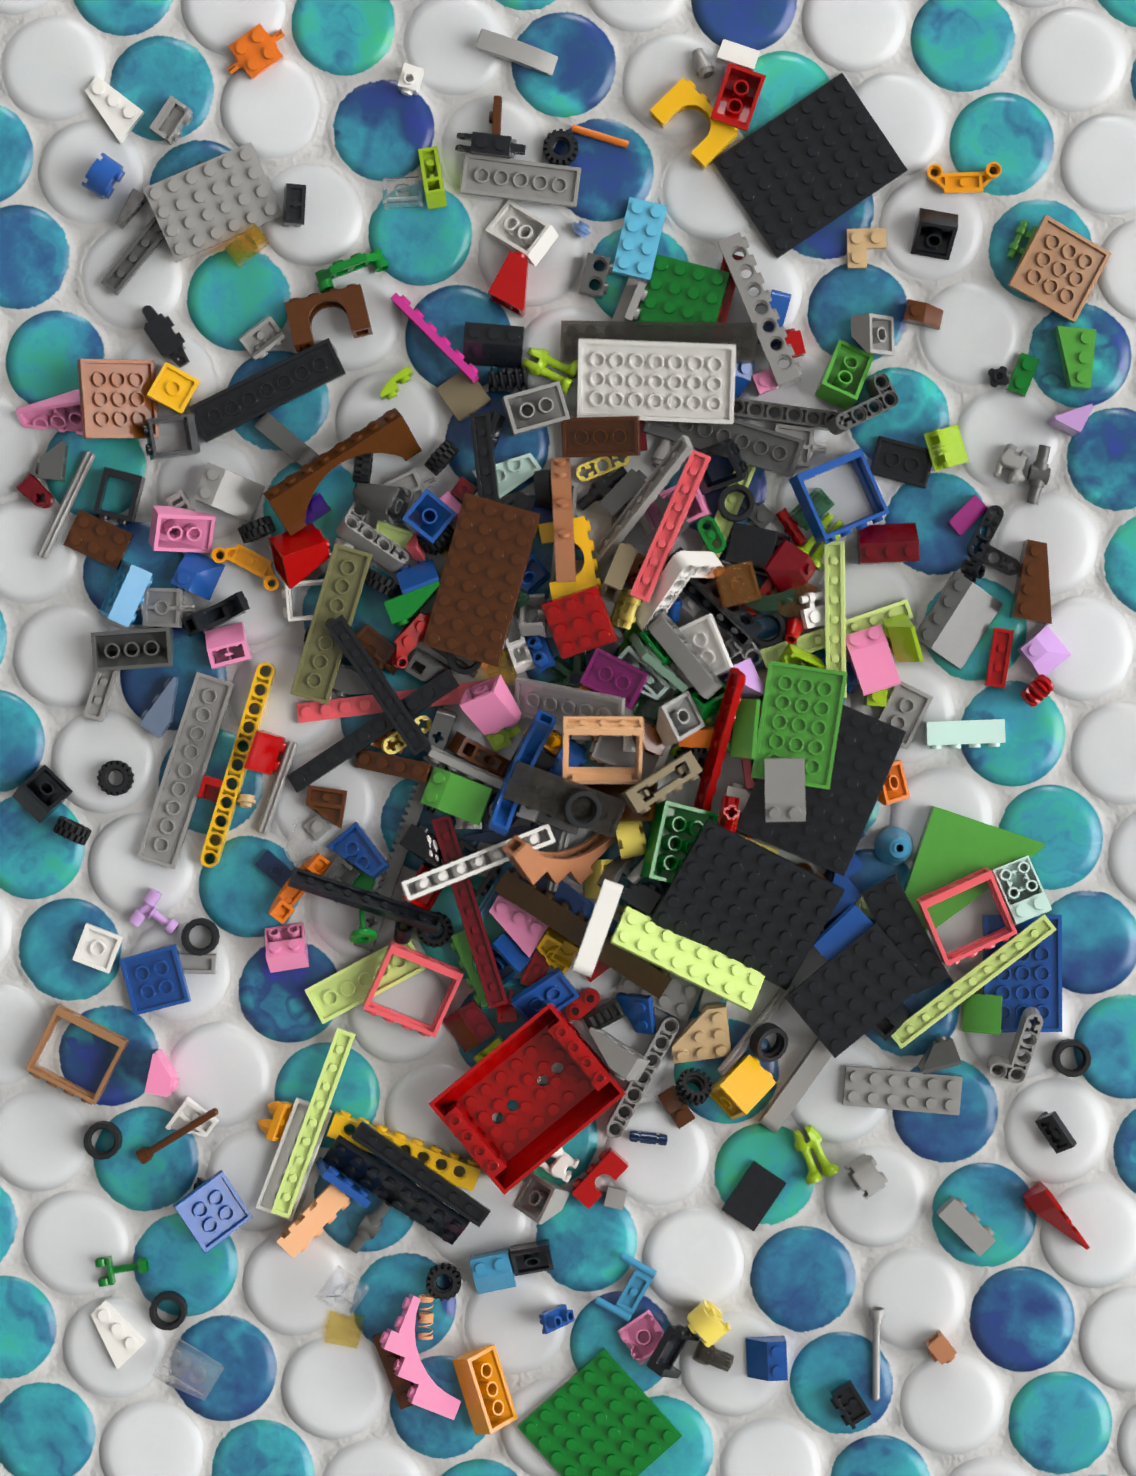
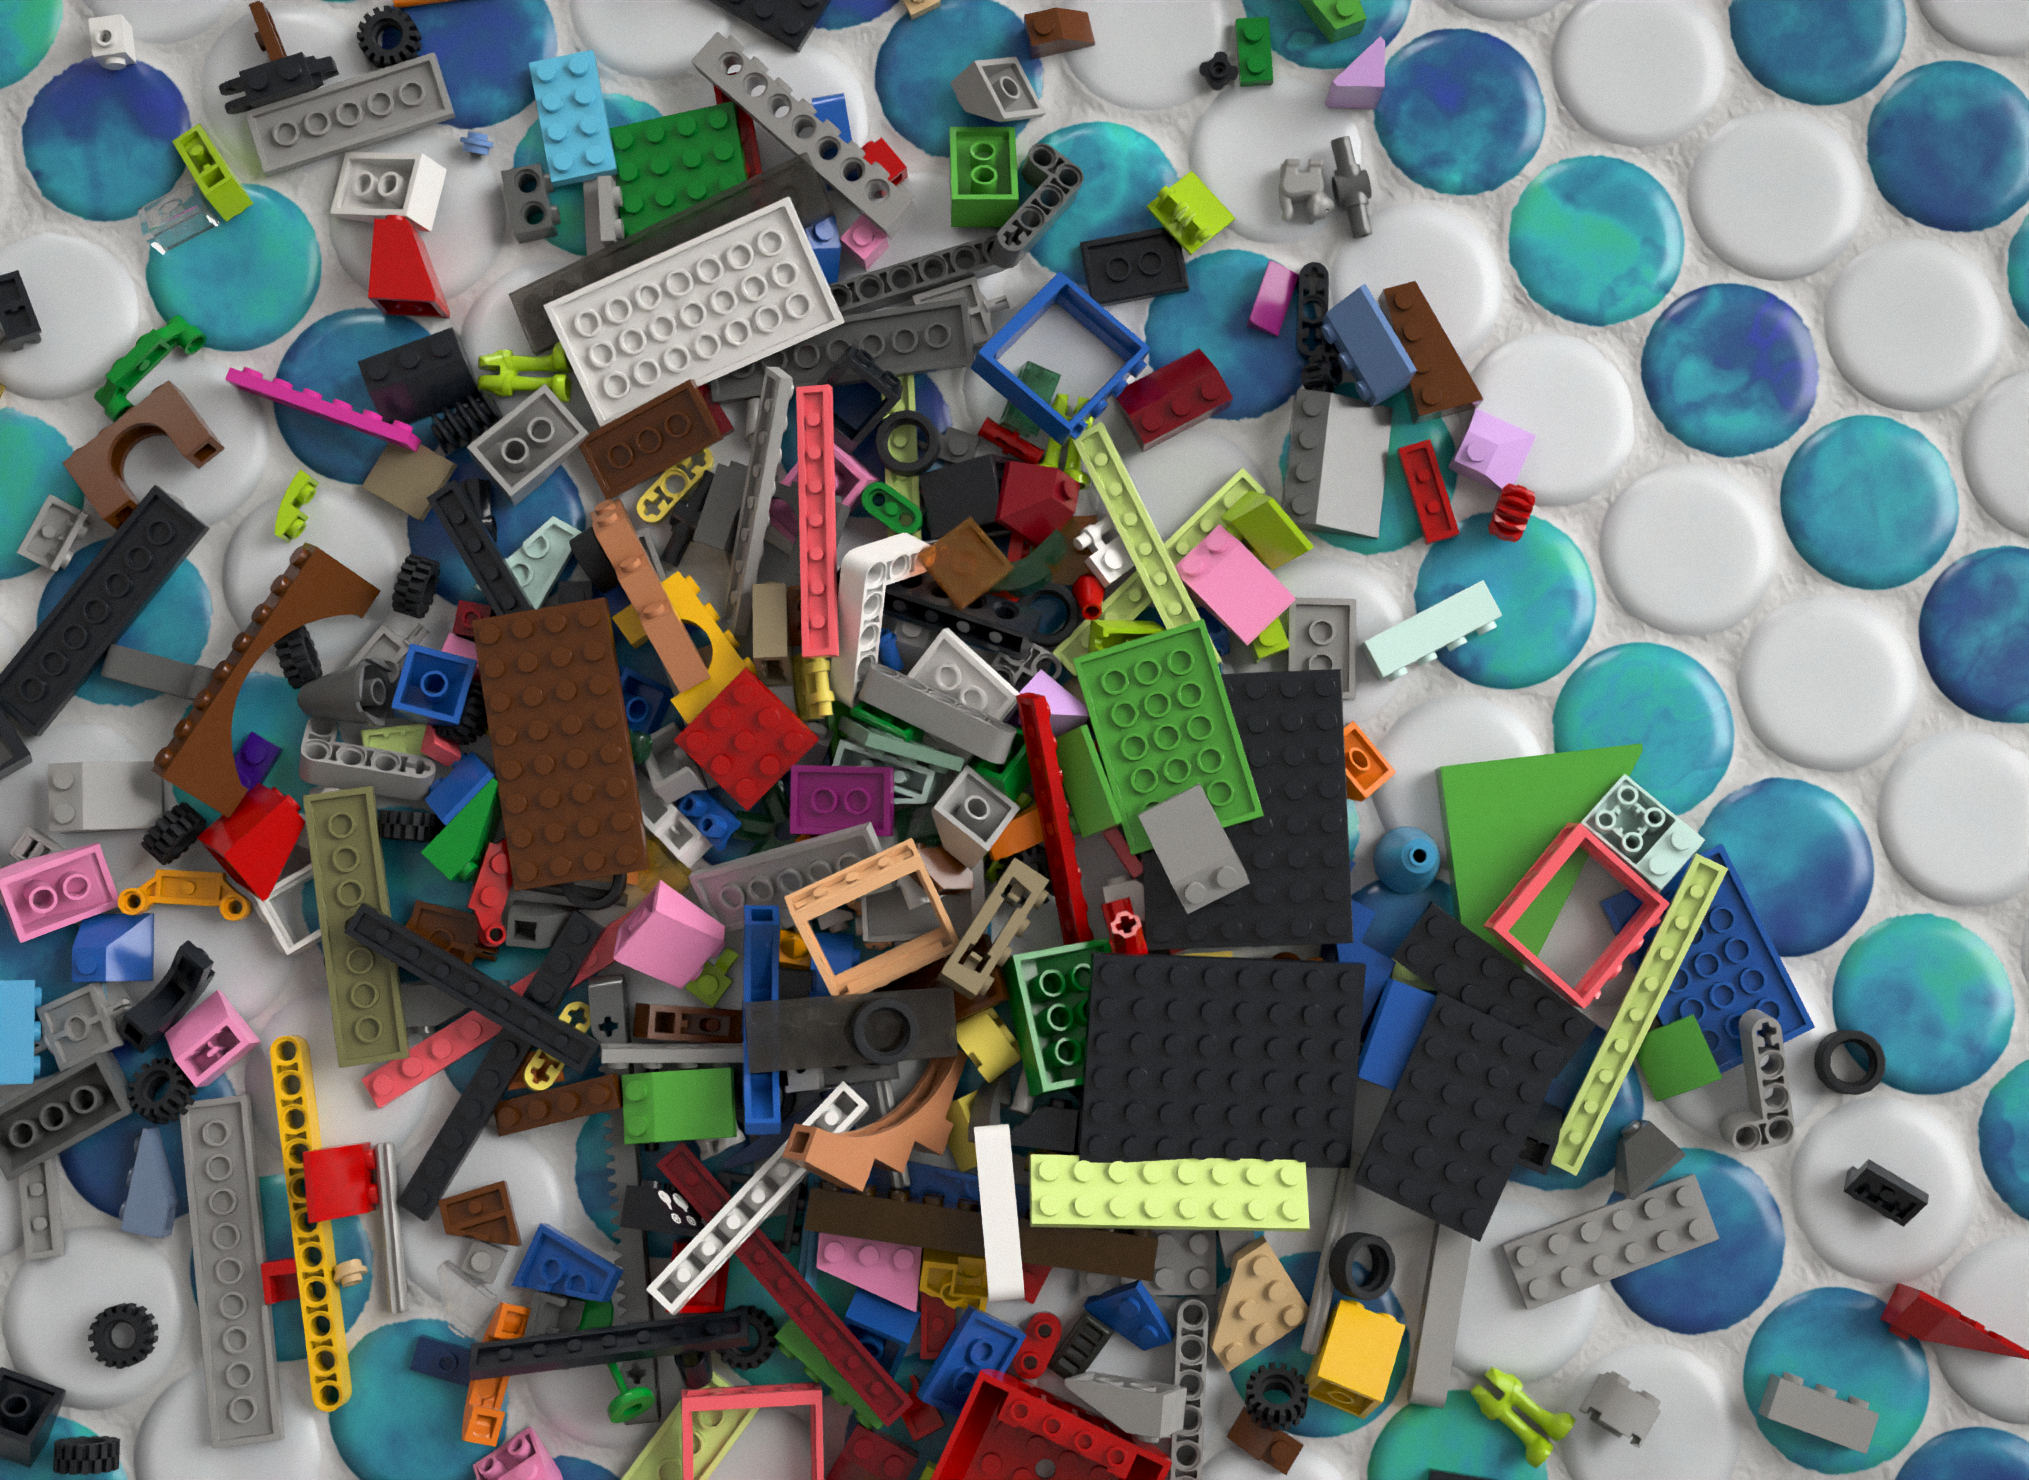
camera: 25 degrees left, 5 degrees down
none -> black tyre [127,1057,197,1125]
none -> medium blue slope [1321,284,1417,407]

